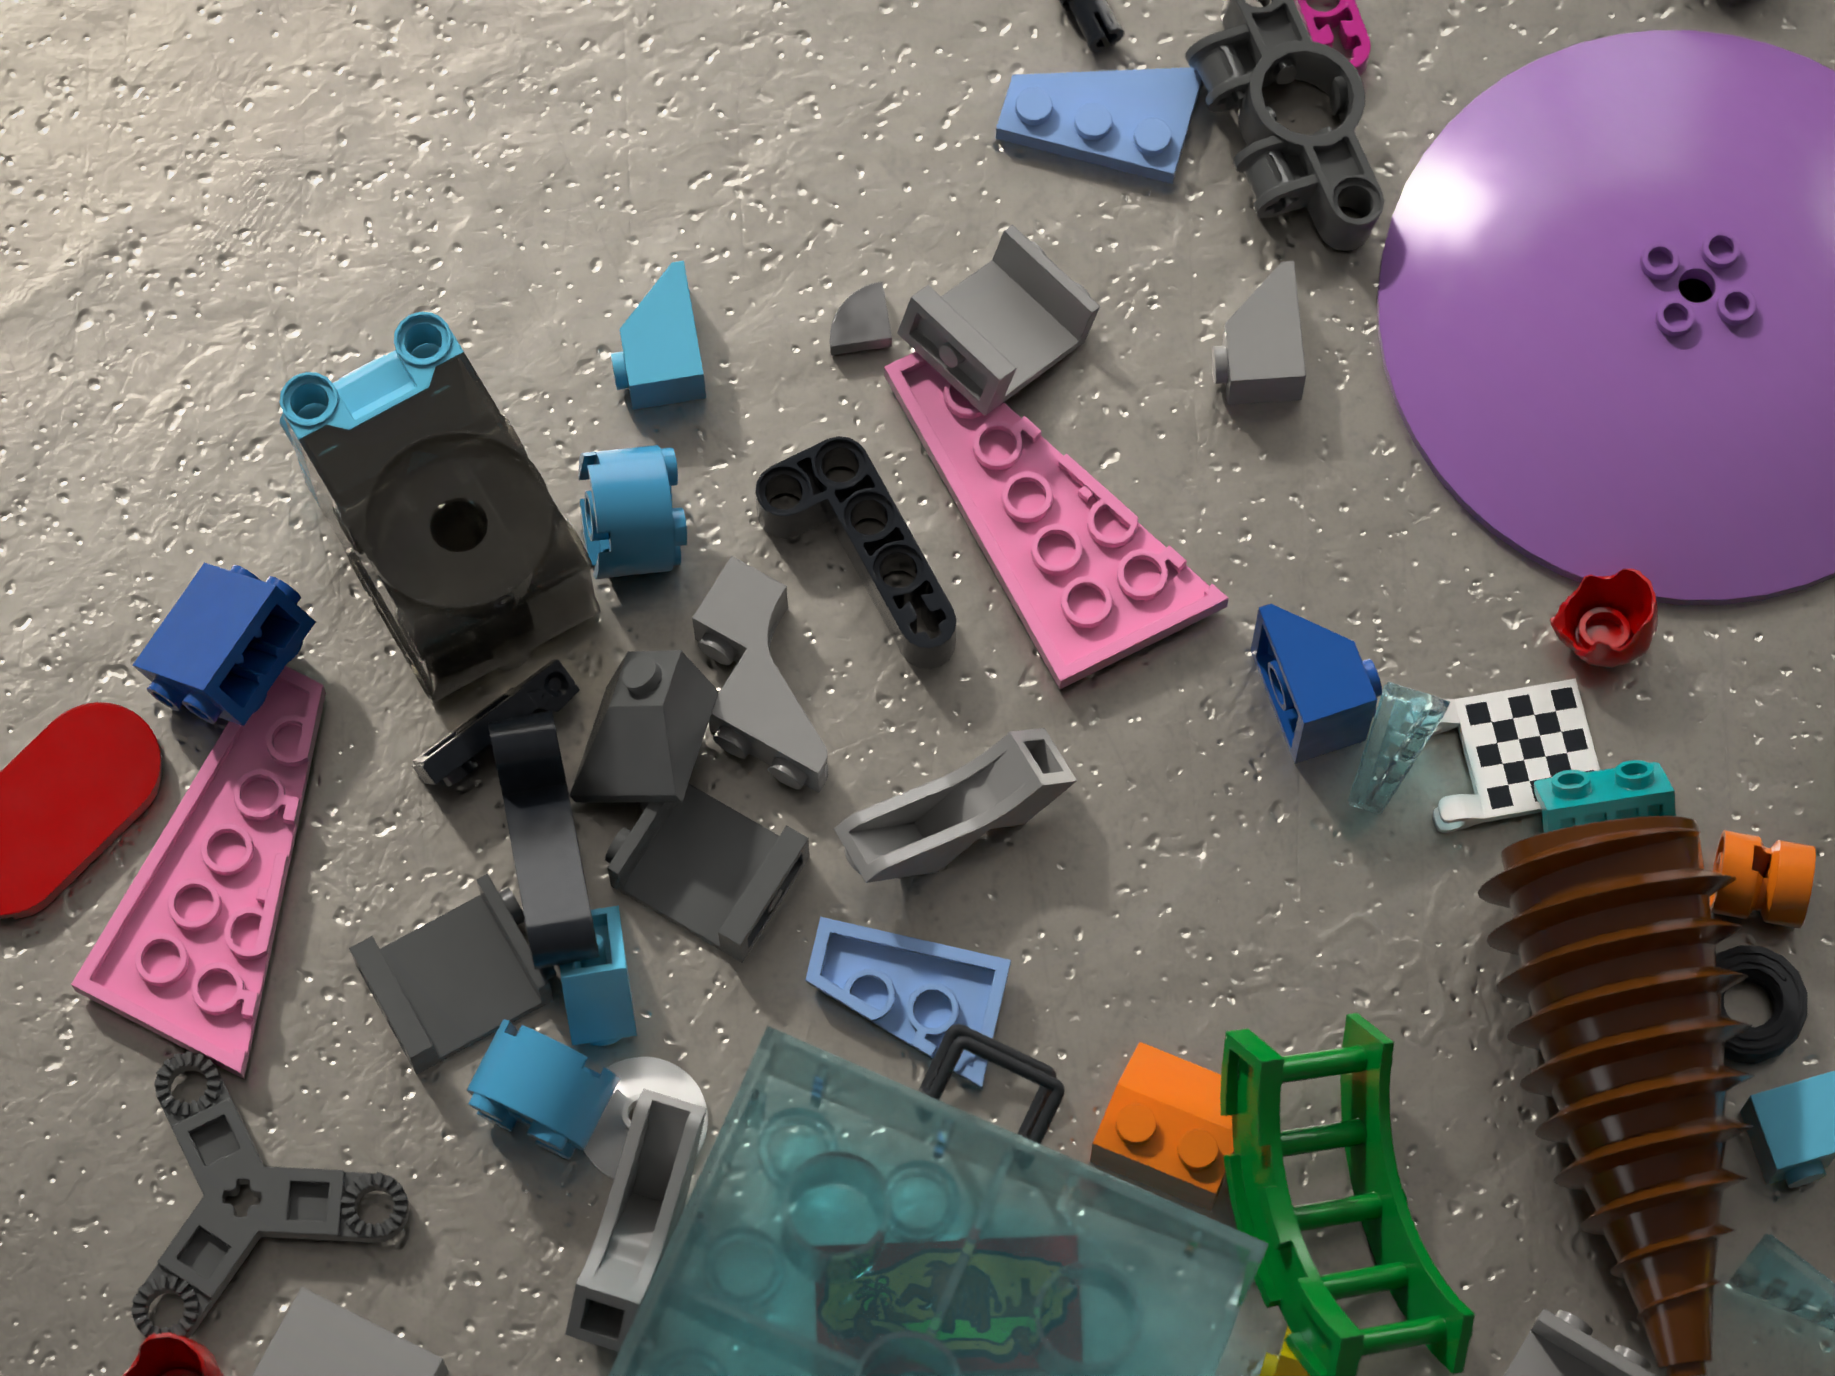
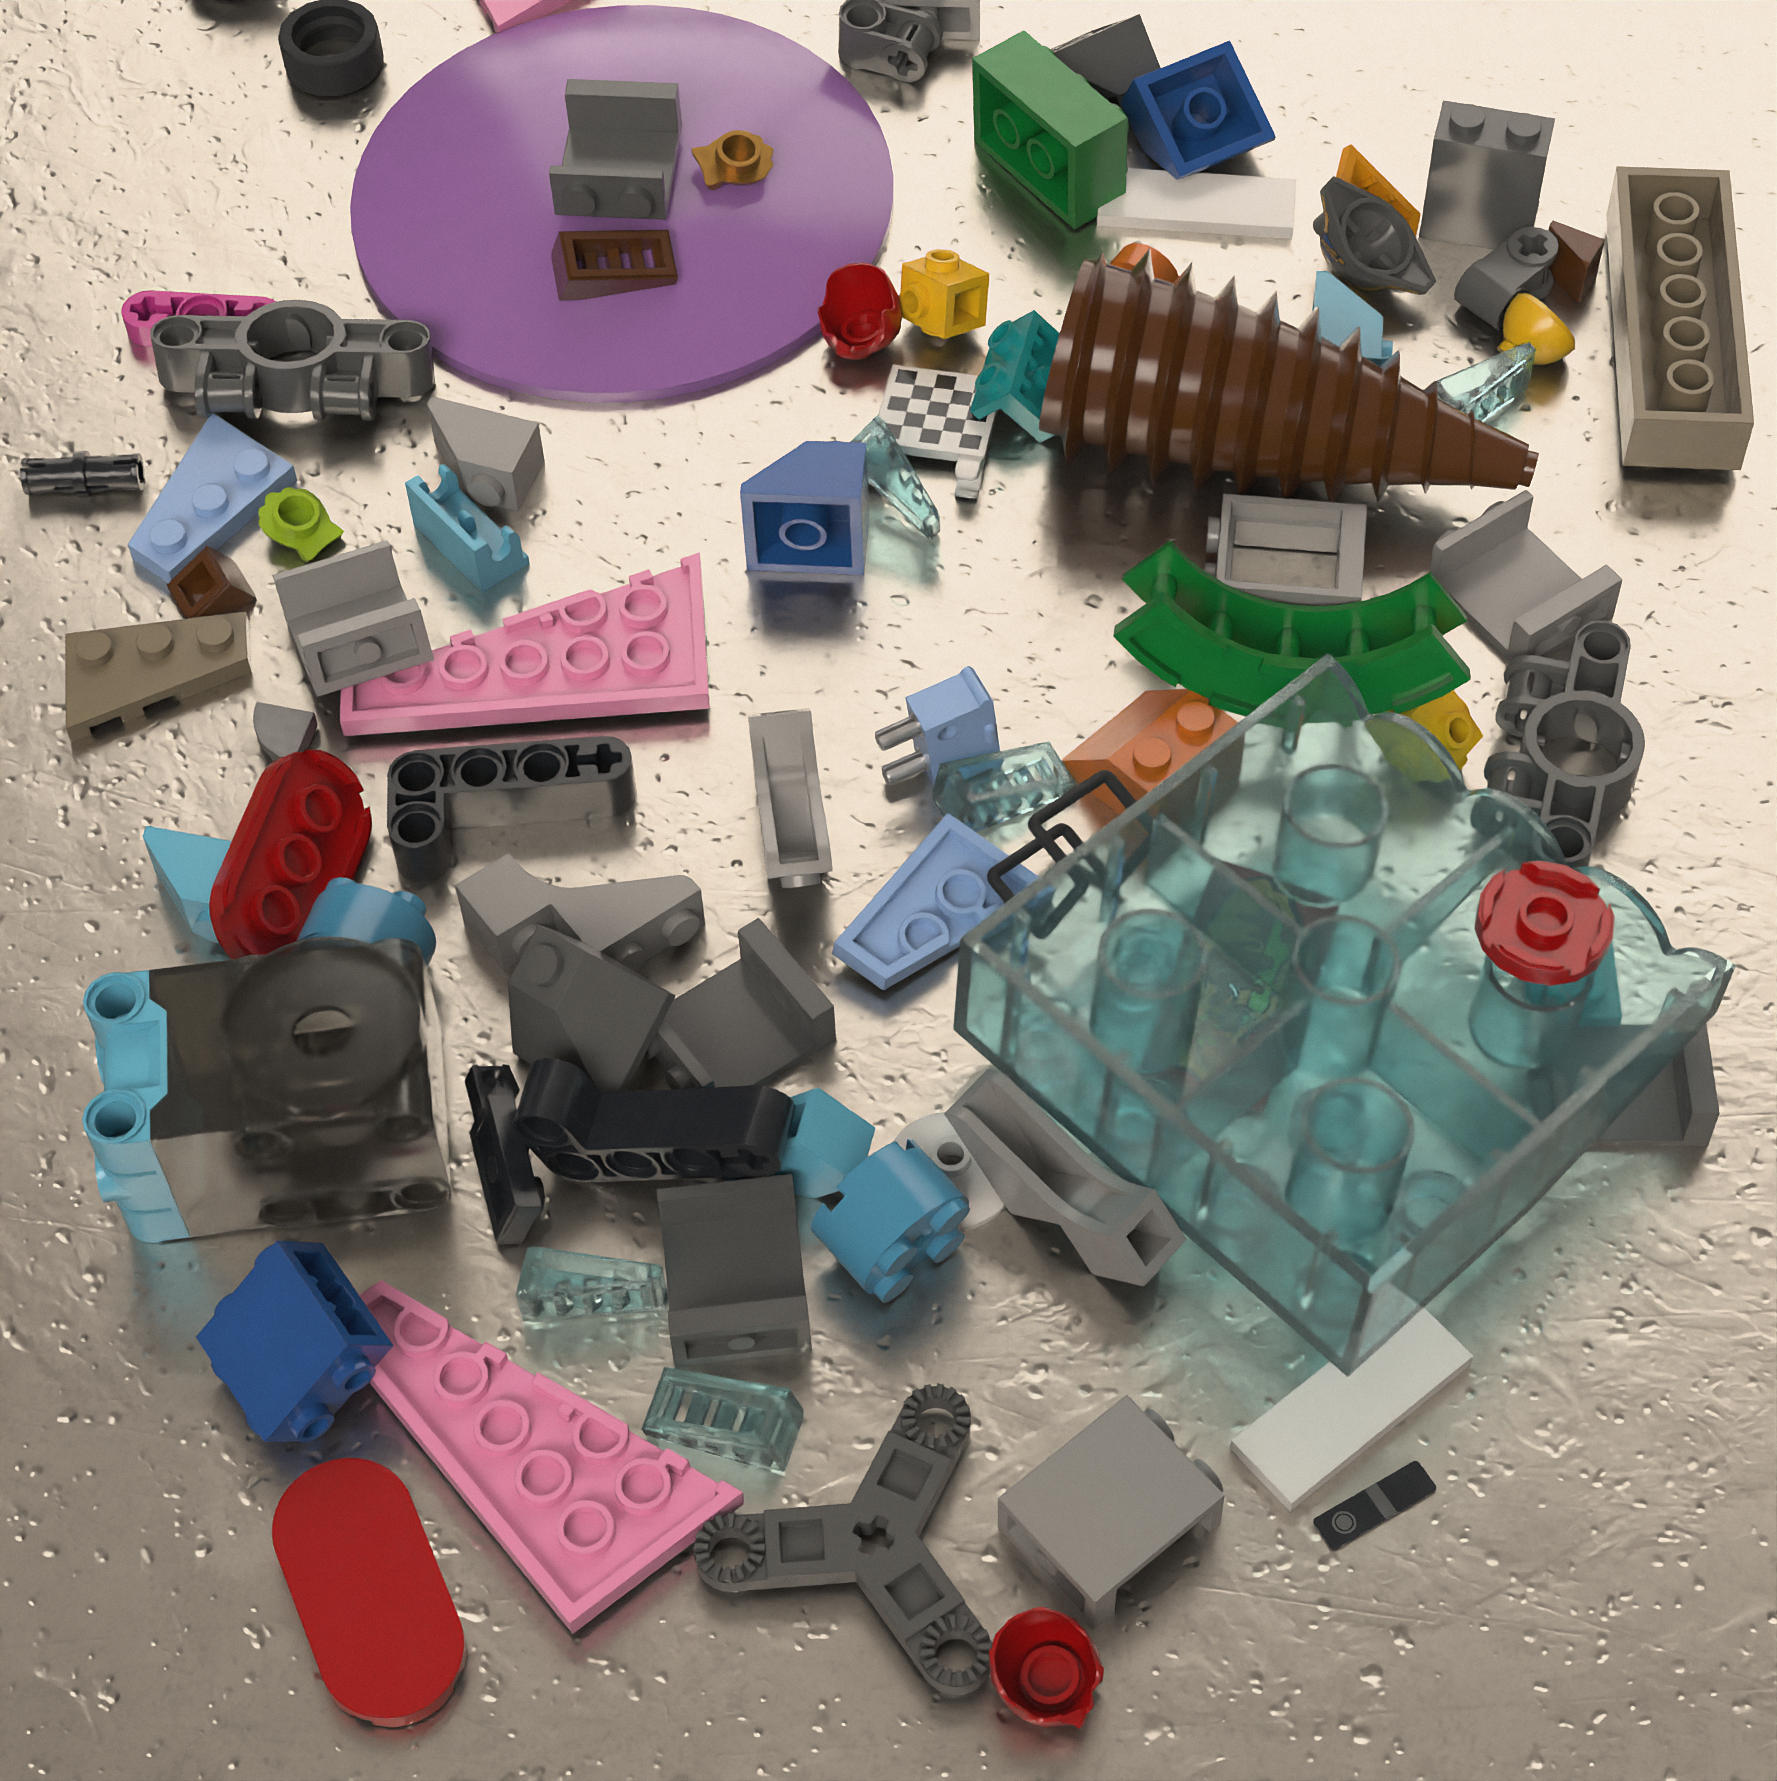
camera: 65 degrees left, 15 degrees down
none -> dark tan wing [65,612,252,743]
none -> reddish brown slope [166,546,256,619]
none -> red tile [209,749,372,979]
none -> lime animal [258,487,345,563]
none -> medium azure hinge [405,464,530,593]
none -> clear light blue slope [516,1246,668,1322]
none -> dark grey panel [549,79,682,220]
none -> reddish brown slope [551,230,678,301]
none -> clear light blue slope [641,1367,804,1472]
none -> pearl gold animal [691,130,774,190]
none -> light blue piece [875,666,1001,787]
none -> yellow brick [899,249,990,339]
none -> clear light blue slope [932,741,1077,832]
none -> light grey window [1204,494,1367,606]

